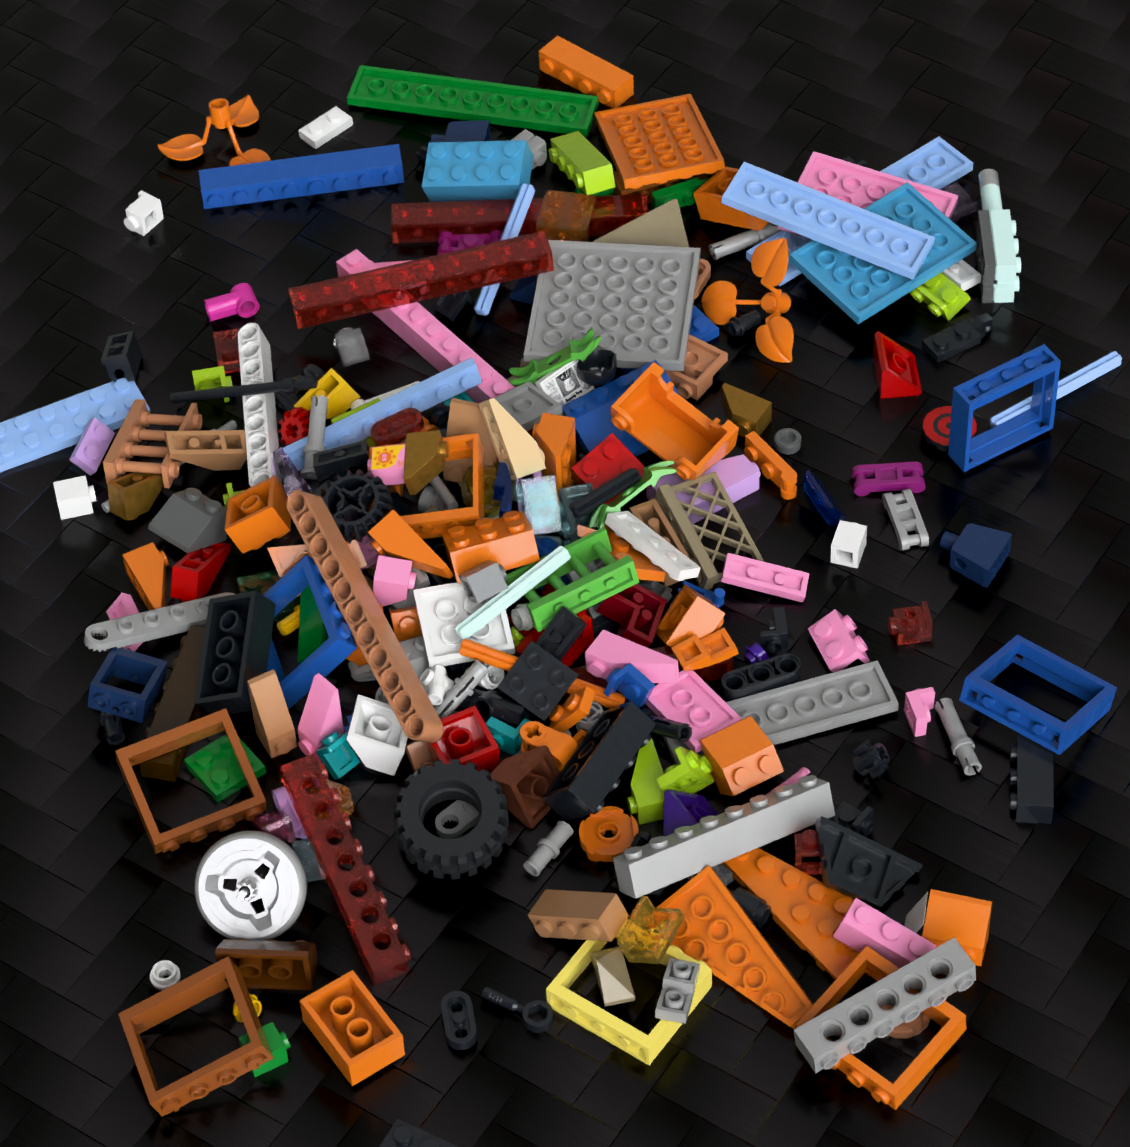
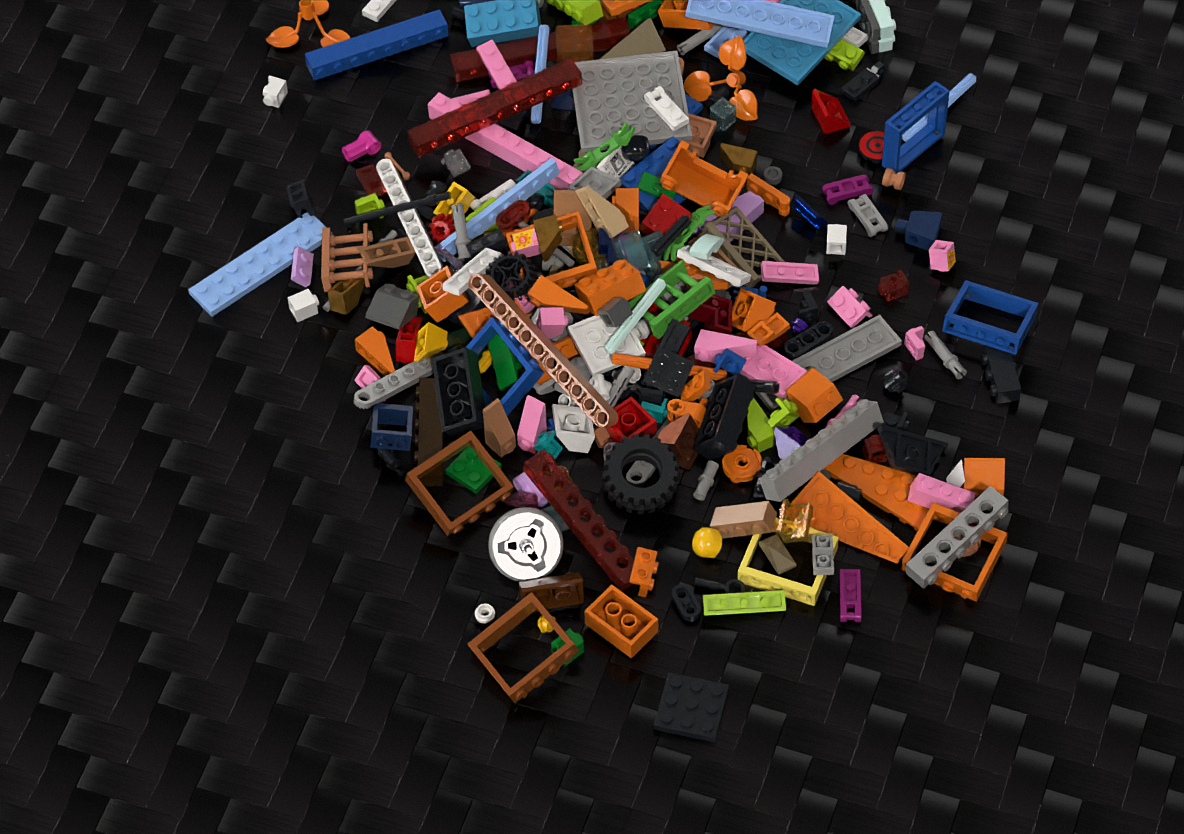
camera: 15 degrees left, 5 degrees up
none -> nougat hinge [385,152,410,180]
none -> yellow slope [414,322,448,362]
none -> white plate [443,248,501,296]
none -> bright pink plate [476,40,527,106]
none -> orange bracket [629,547,659,598]
none -> green plate [637,172,676,200]
none -> white plate [644,86,689,131]
none -> light aqua slope [689,234,724,260]
none -> yellow hair [692,527,722,558]
none -> lime plate [703,590,786,616]
none -> clear light blue panel [710,97,736,131]
none -> magenta plate [840,569,861,622]
none -> nougat wheel [882,167,906,190]
none -> bright pink brick [929,240,956,272]

